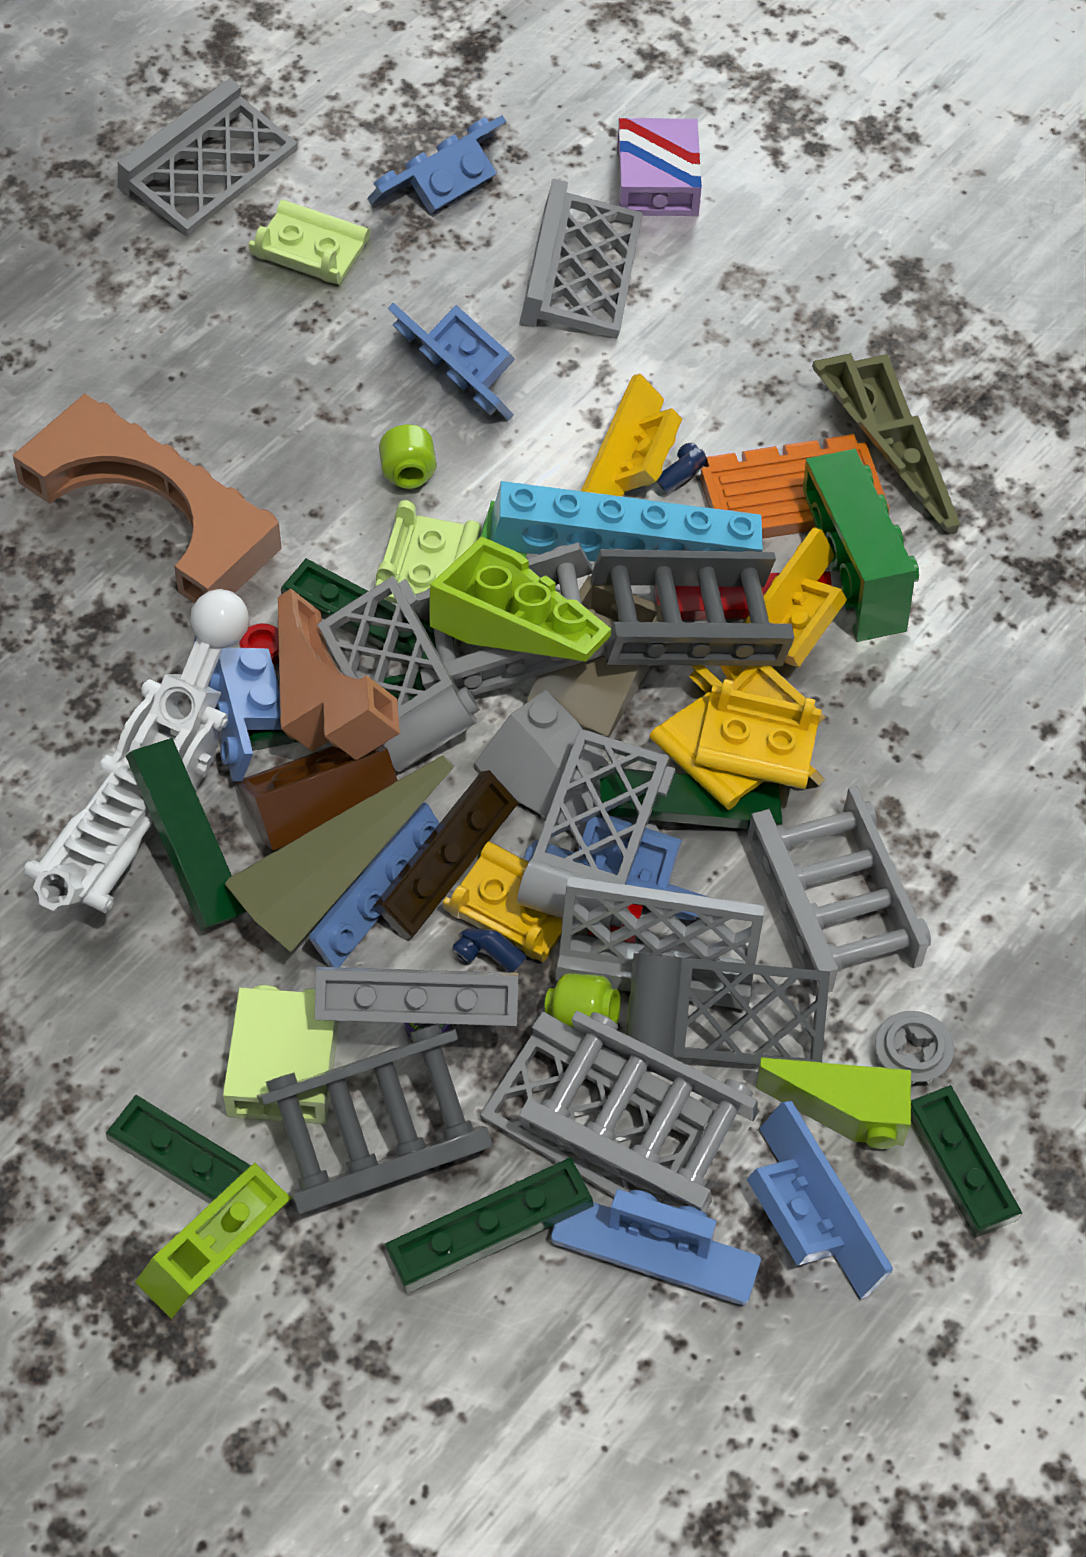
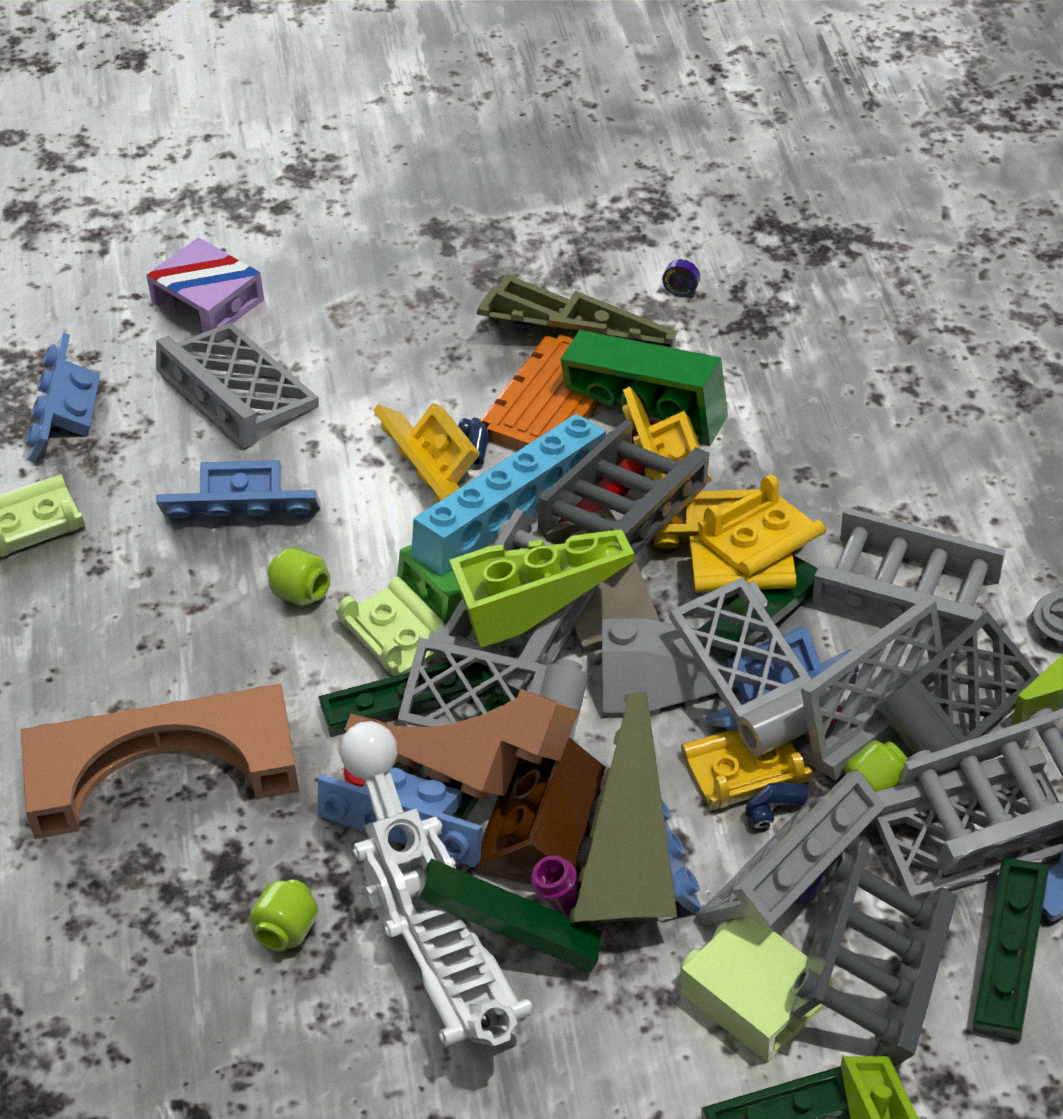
camera: 45 degrees left, 10 degrees down
dark brown tile [373,770,519,939] -> none
none -> lime head [249,880,318,951]
none -> magenta cone [531,855,578,917]
none -> tile [662,259,701,297]

